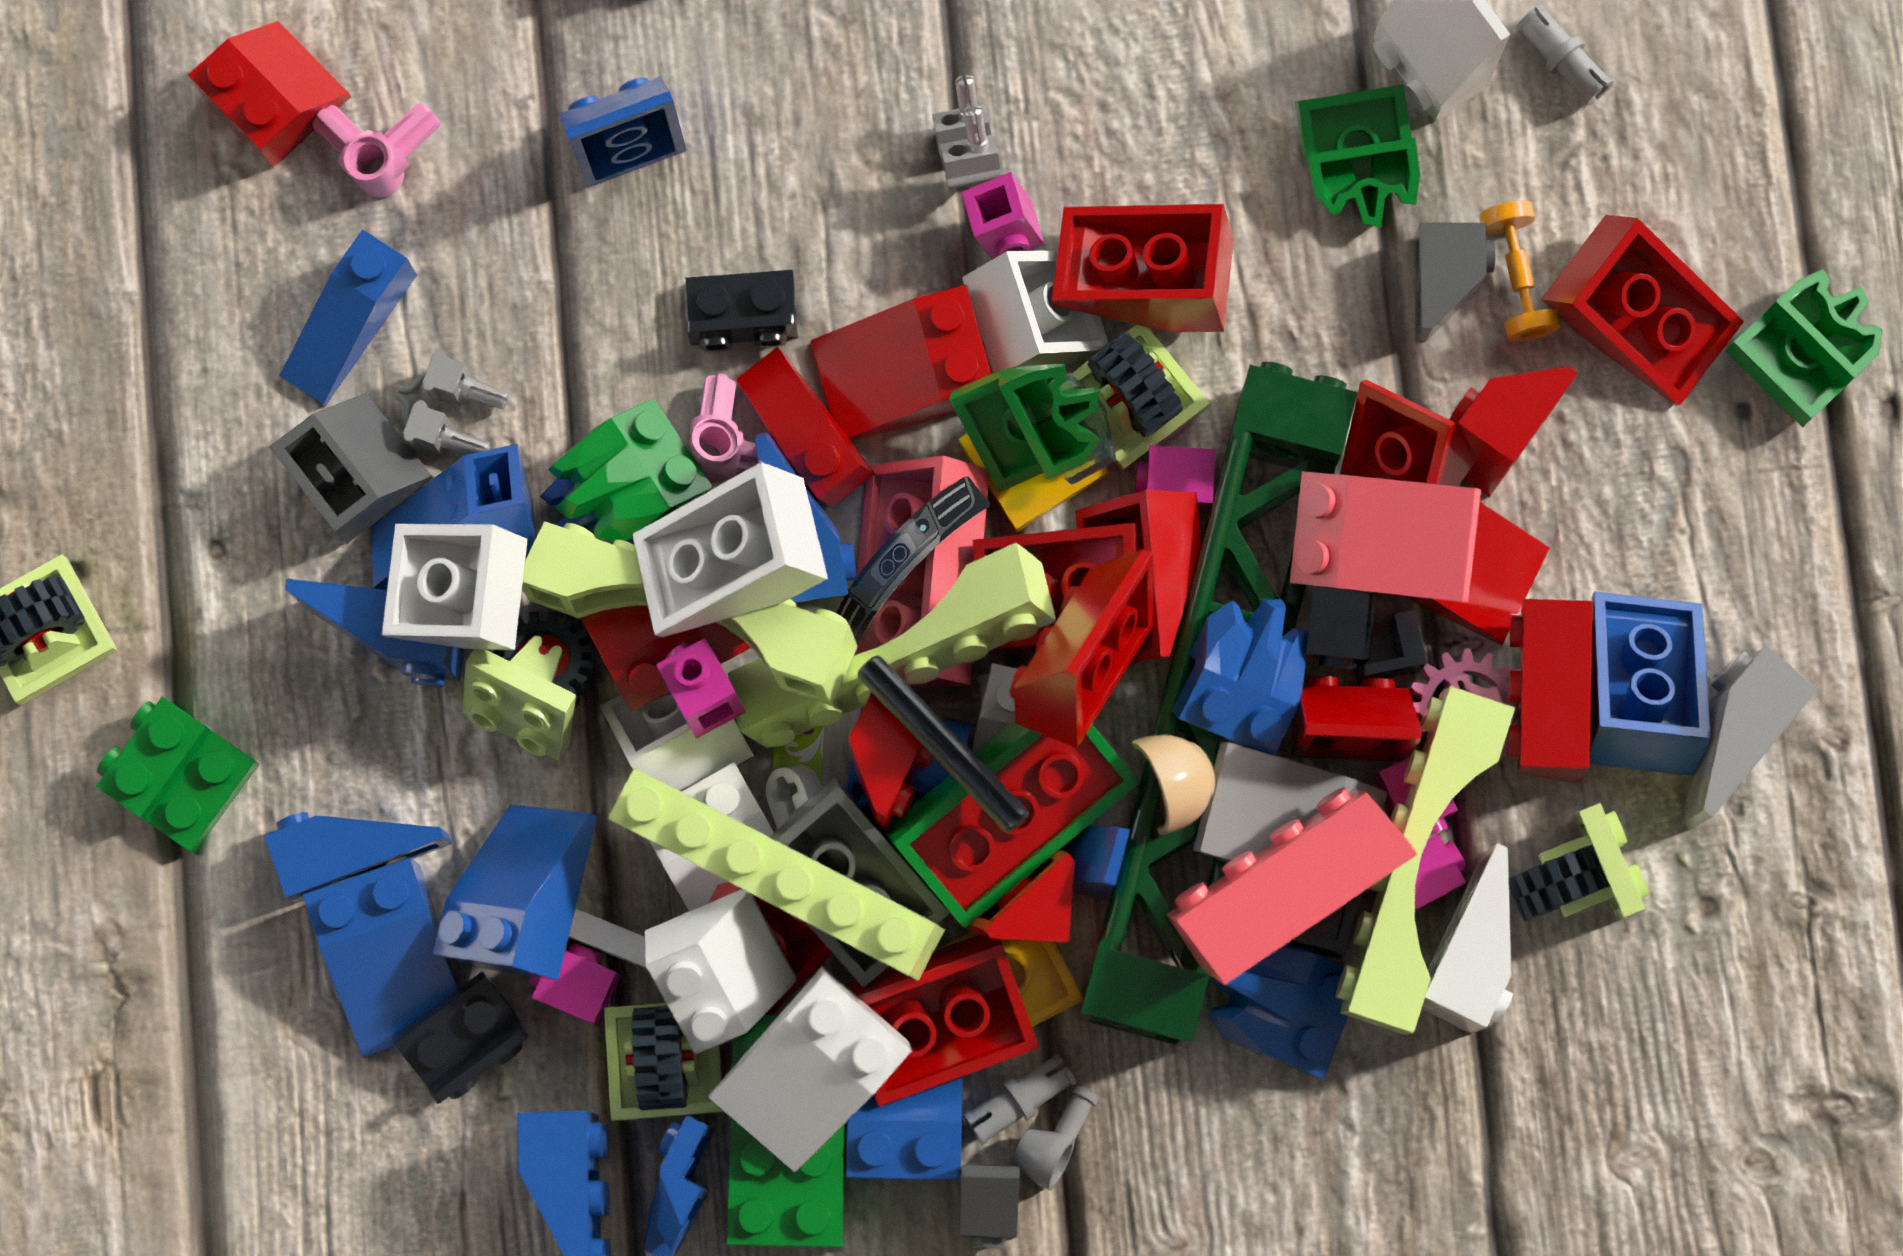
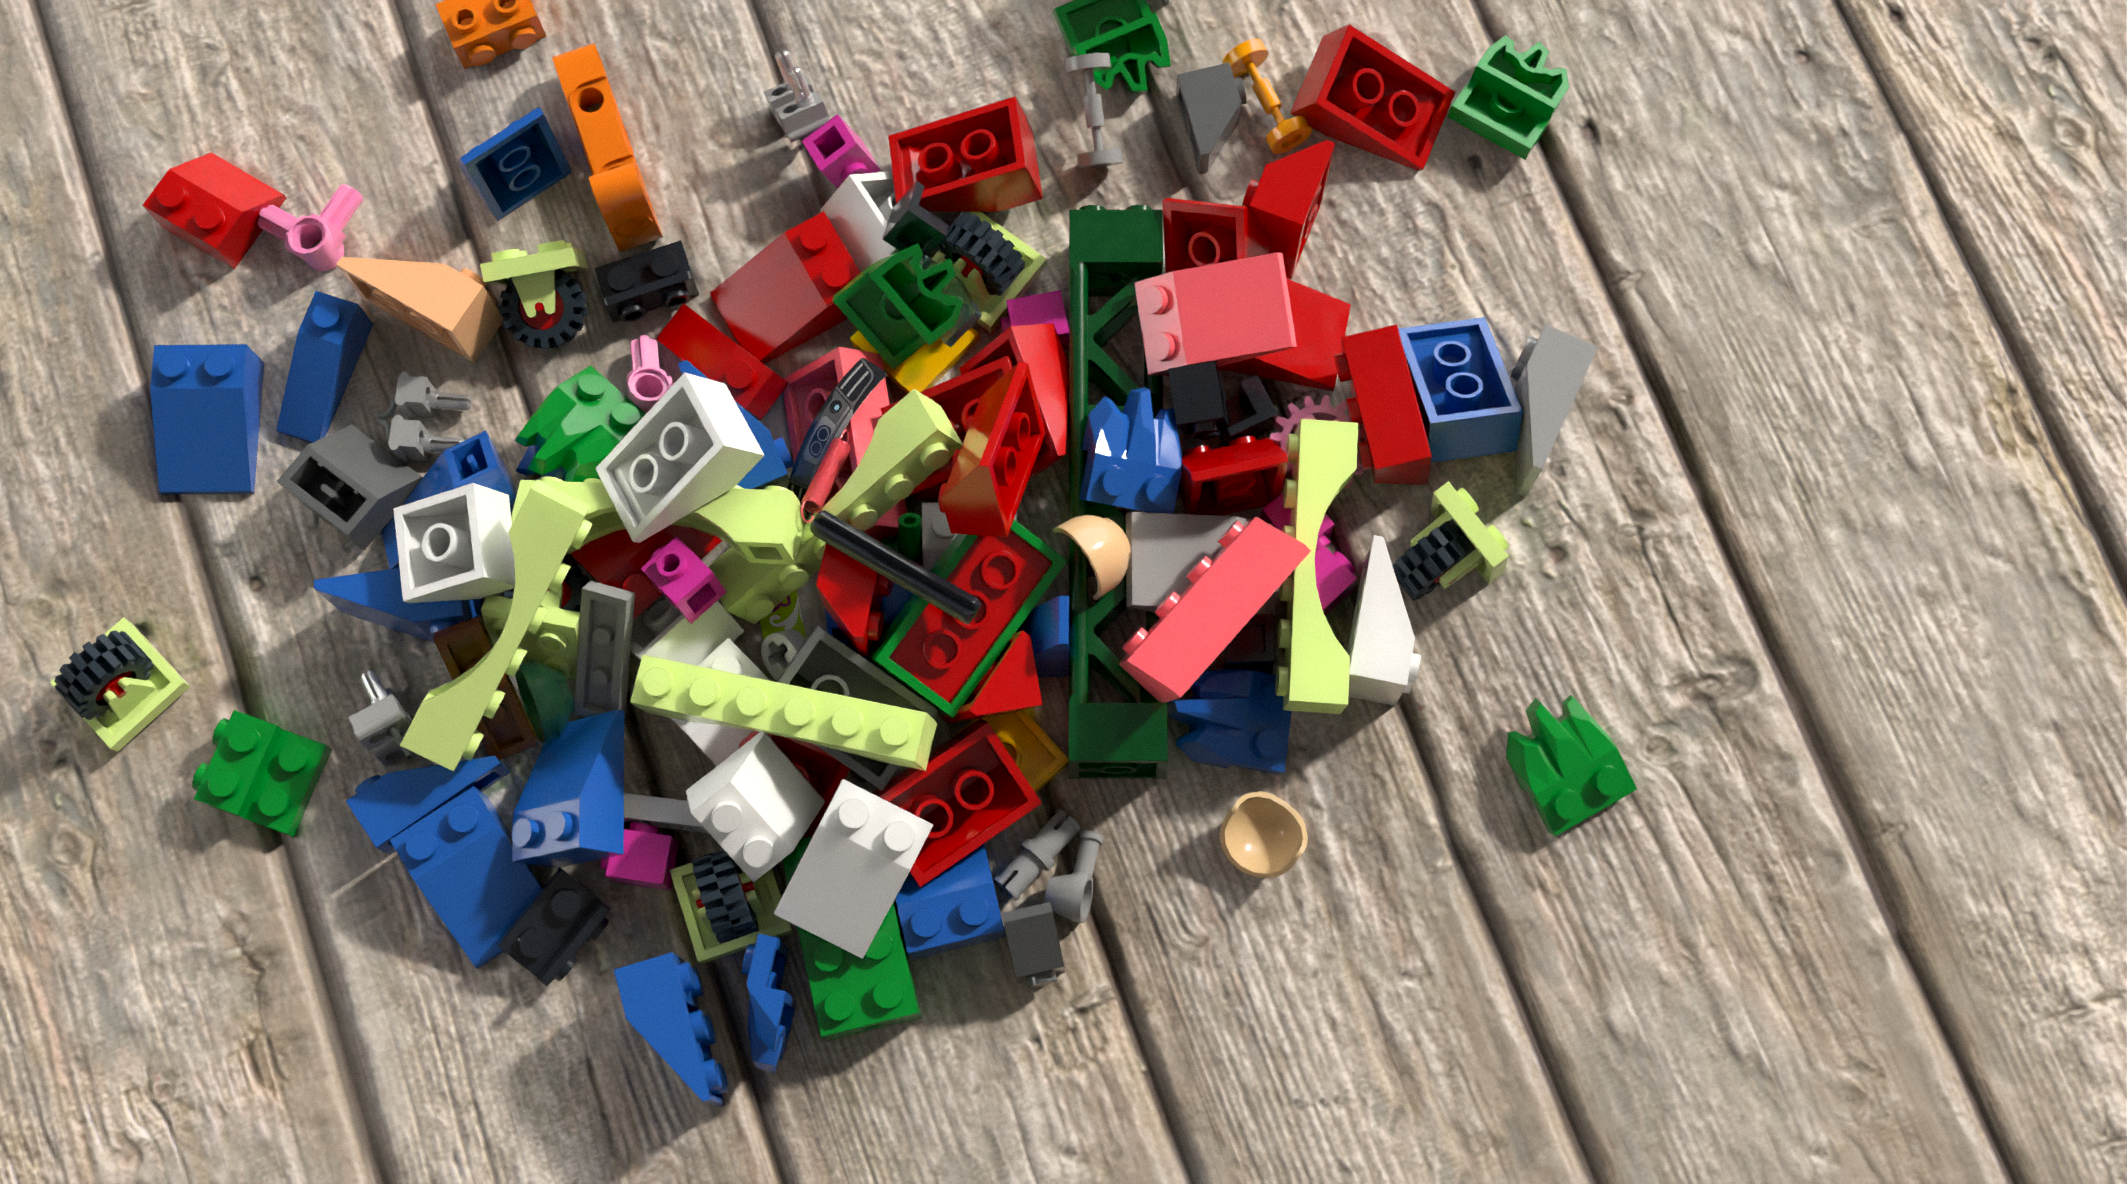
camera: 15 degrees left, 5 degrees down
none -> blue slope [150,344,265,495]
none -> light nougat slope [336,257,504,363]
none -> light grey piece [348,670,416,767]
none -> yellowish green arch [400,479,592,771]
none -> reddish brown plate [433,615,538,760]
none -> plate [480,240,589,349]
none -> clear green piece [515,659,575,745]
none -> orange beam [552,43,663,252]
none -> light grey plate [574,581,635,719]
none -> coral piece [801,429,851,523]
none -> green arm [881,513,922,561]
none -> black panel [882,181,949,265]
none -> light grey wheel [1065,53,1123,169]
none -> tan helmet [1220,791,1308,878]
none -> green plate [1506,695,1637,836]

